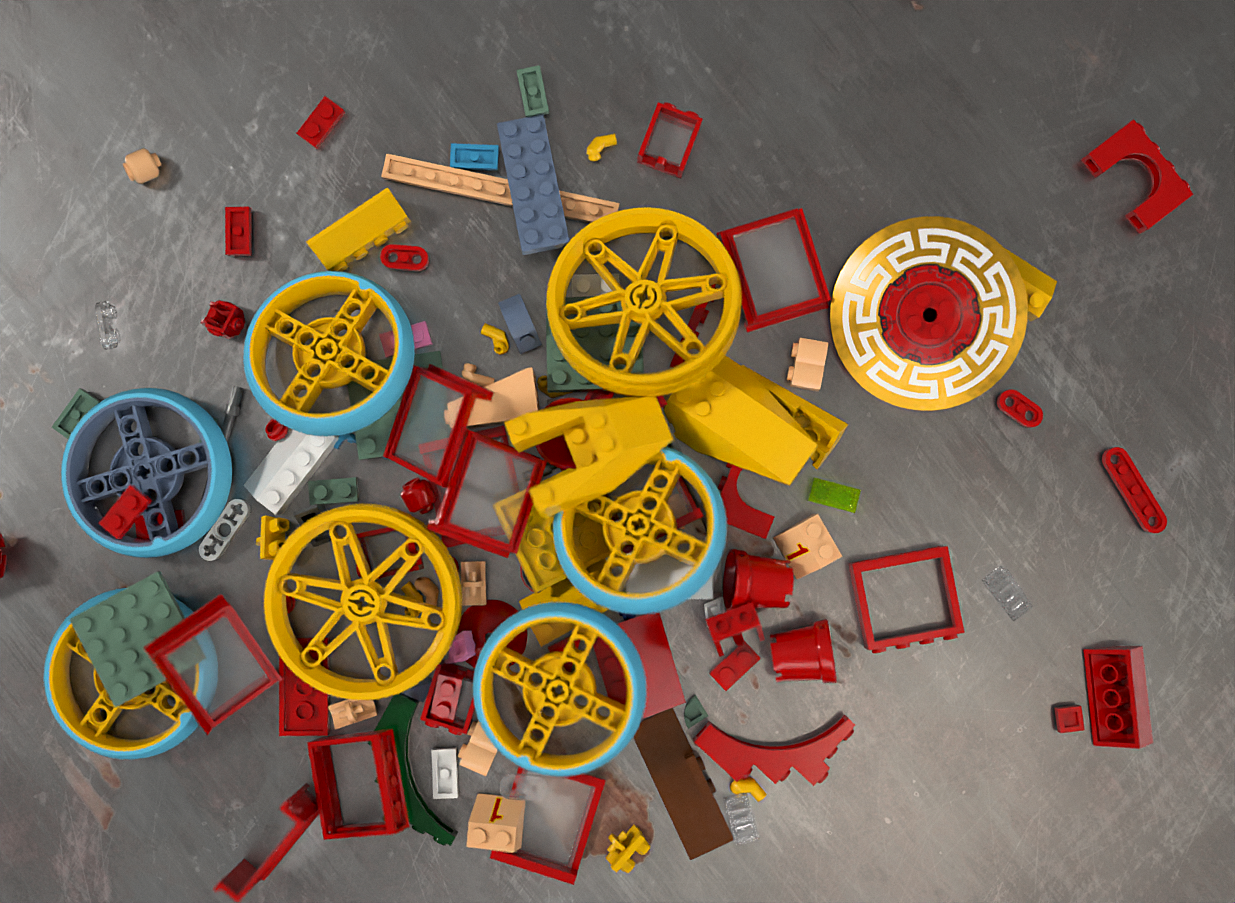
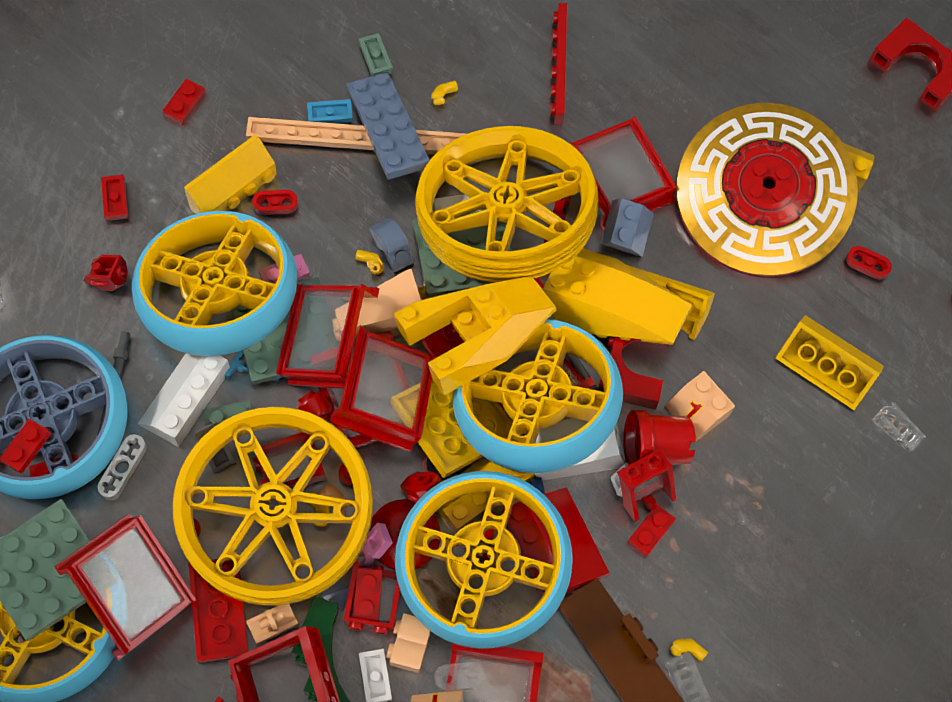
camera: 15 degrees left, 20 degrees down
light nougat head [122,148,162,184] -> none
yellow hips [256,515,289,560] -> none
red plate [265,419,289,441] -> none
light nougat hips [461,561,487,606] -> none
window [637,102,703,179] -> none
sand green tile [684,694,708,729] -> none
red arch [693,715,855,786] -> none
red piece [770,619,837,683] -> none
light nougat brick [786,338,828,392] -> none
clear neon green plate [807,478,861,513] -> none
red window [848,546,965,653] -> none
none -> red hand [400,471,443,505]
none -> red plate [550,3,567,125]
none -> sand blue slope [600,198,654,257]
none -> yellow slope [775,315,884,410]

